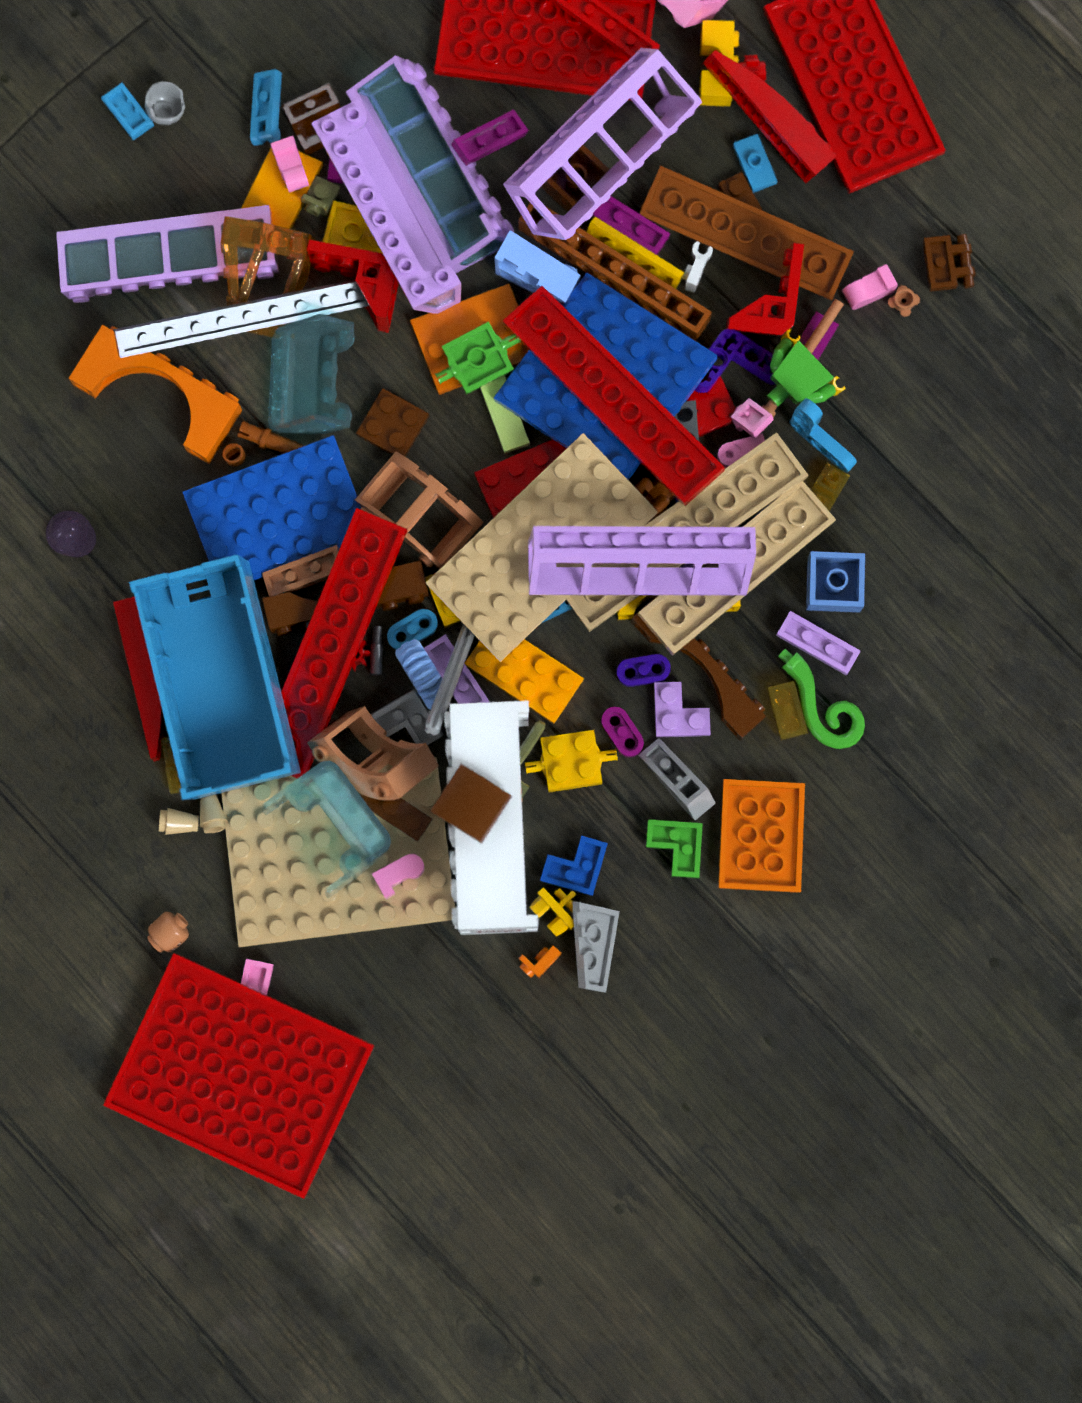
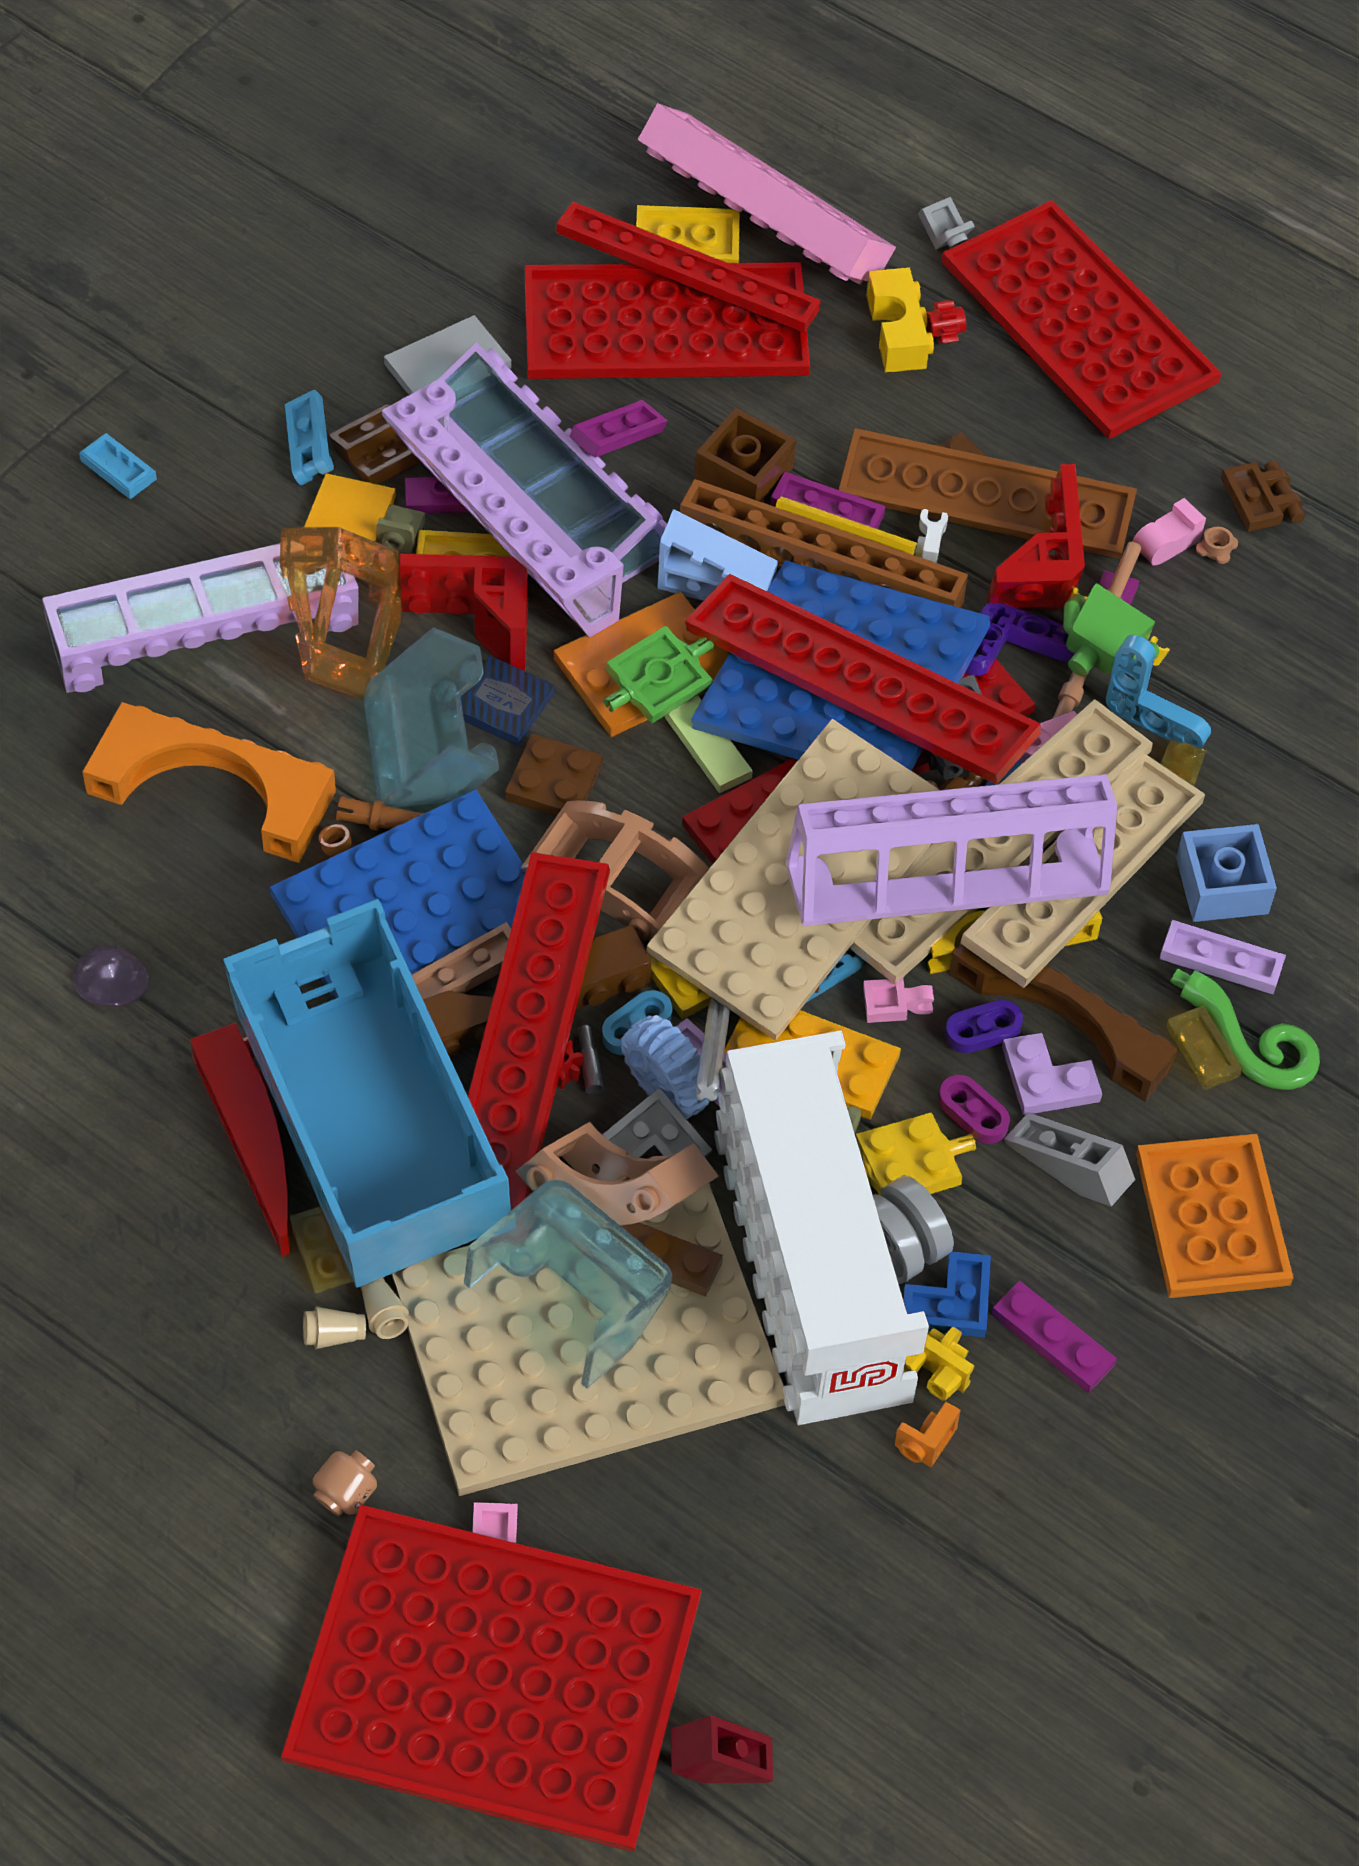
camera: 10 degrees left, 25 degrees down
plate [113,276,375,358] -> none
light grey hair [145,81,185,125] -> none
bright pink leg [271,136,309,193] -> none
bright pink leg [372,854,425,899] -> none
reddish brown slope [431,764,512,844] -> none
lavender window [503,48,702,240] -> none
light grey wing [572,902,620,993] -> none
bright green plate [646,820,703,878] -> none
red slope [703,50,837,183] -> none
bright pink bracket [731,398,774,439] -> none
dark azure plate [733,134,777,193] -> none
none -> light grey tile [384,315,511,395]
none -> tile [452,655,555,746]
none -> dark red slope [671,1715,773,1784]
none -> bright pink plate [863,978,934,1023]
none -> light grey wheel [872,1175,954,1284]
none -> magenta plate [991,1281,1117,1394]

